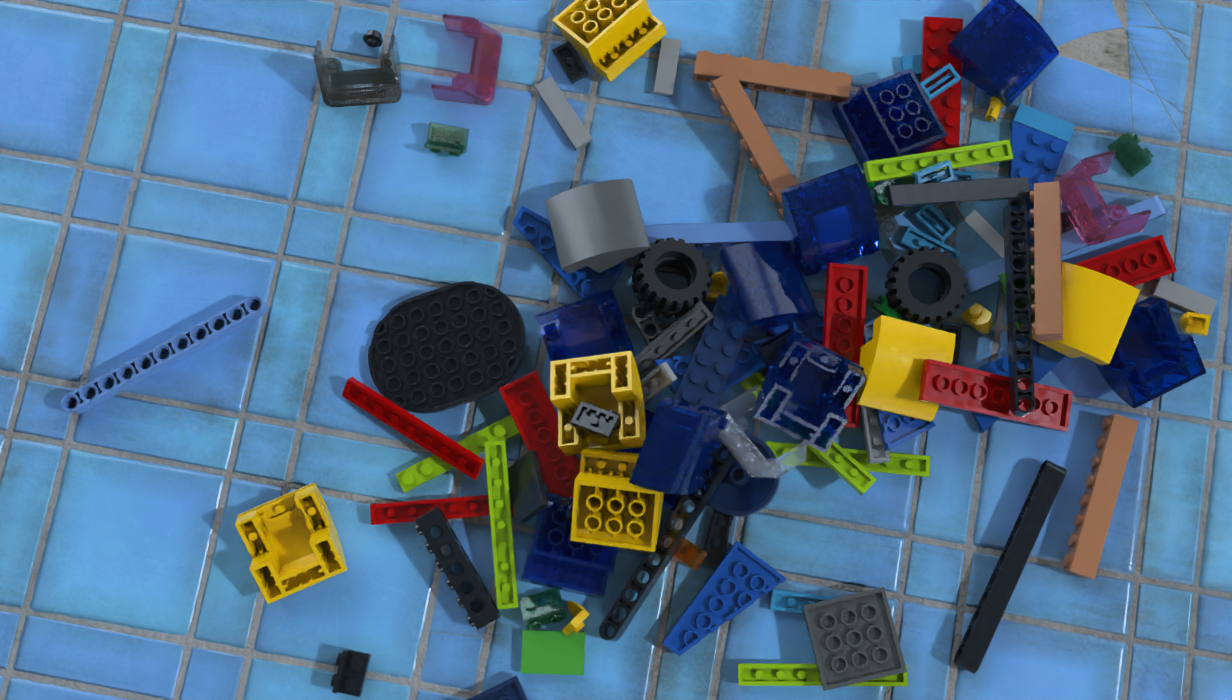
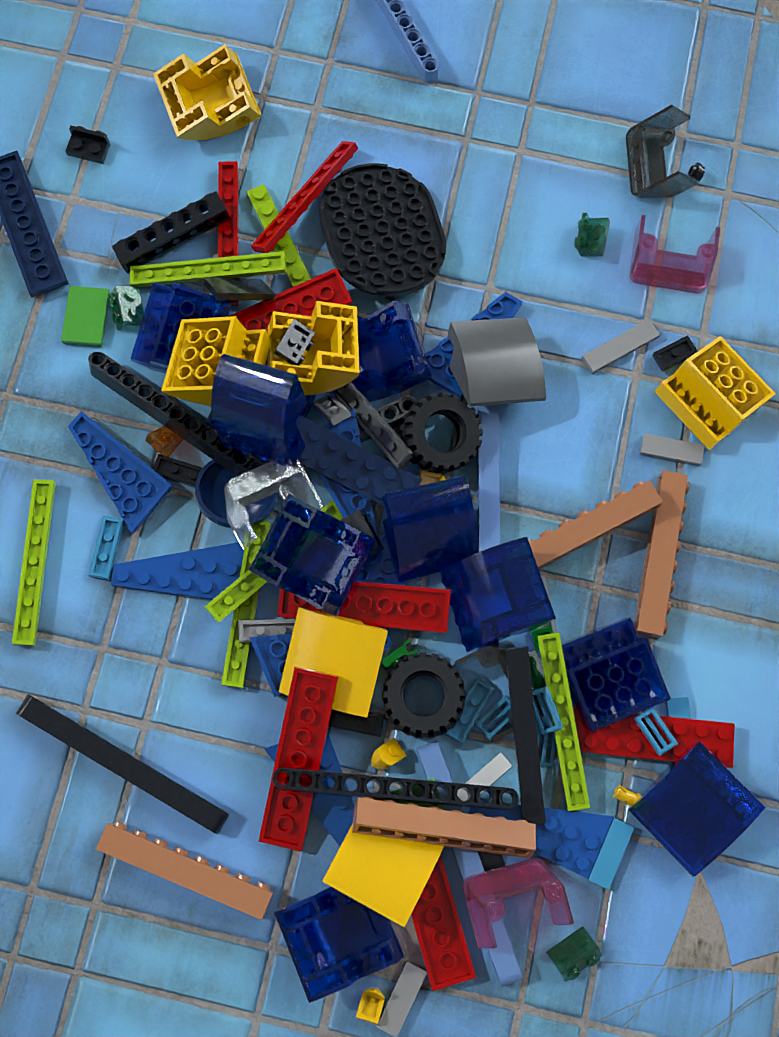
camera: 90 degrees right, 5 degrees down
yellow plate [562,600,590,636] -> none
dark grey plate [802,587,907,691] -> none
none -> blue wing [111,541,246,600]

